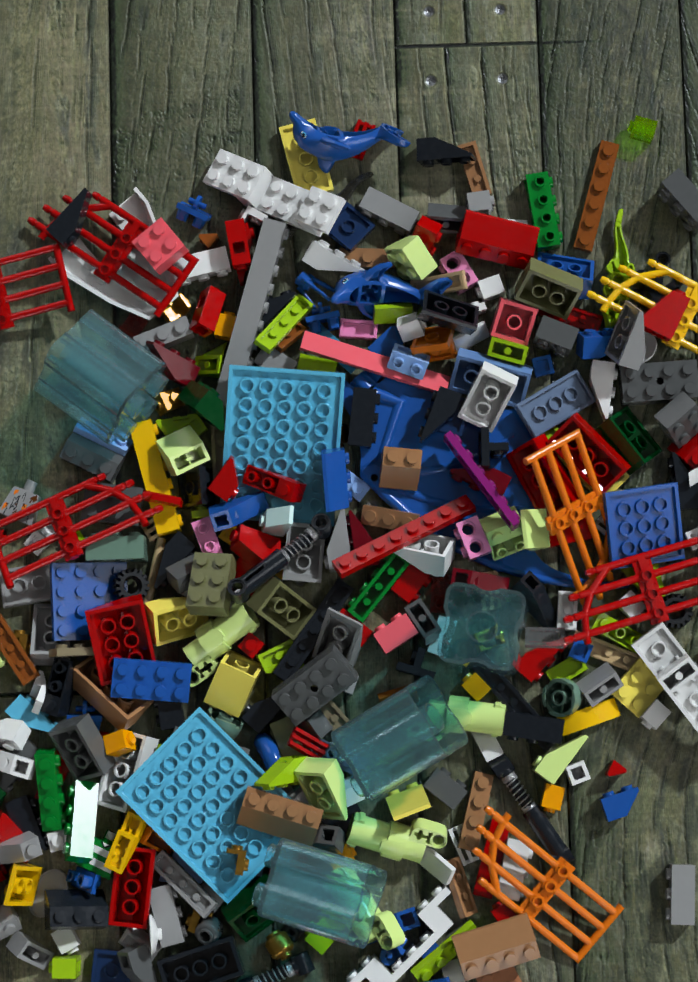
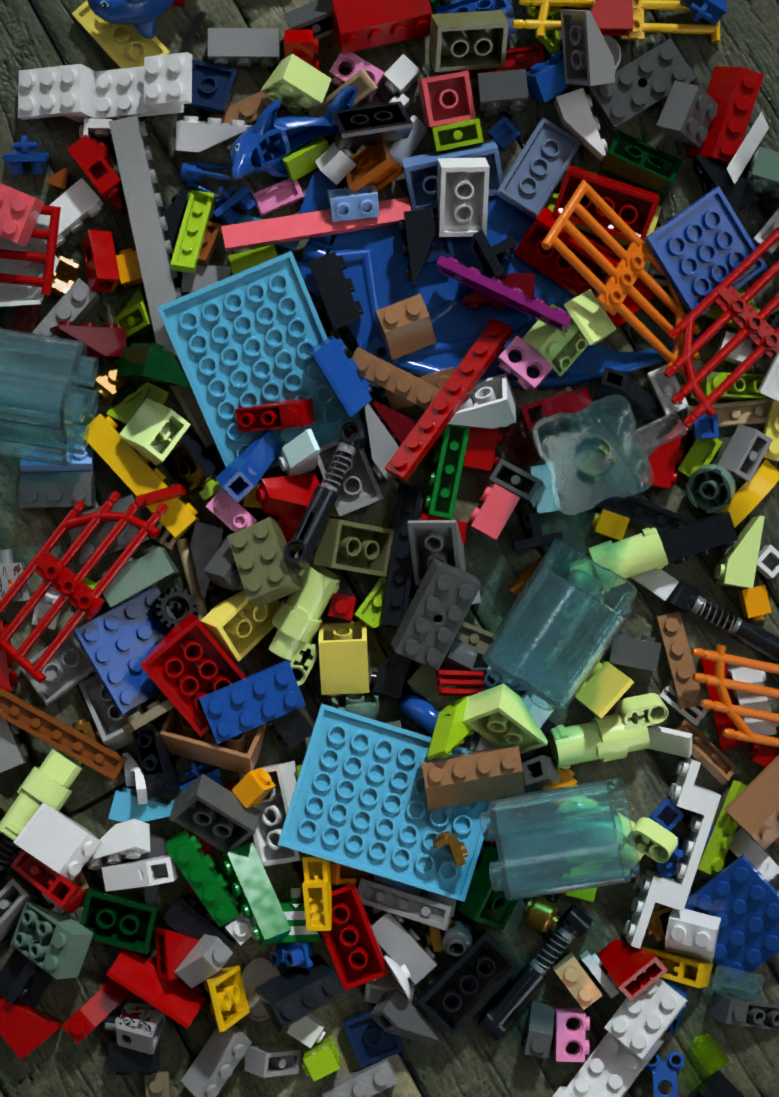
camera: 30 degrees left, 5 degrees up
red slope [208,455,239,502] -> none
none -> medium nougat plate [351,347,441,409]

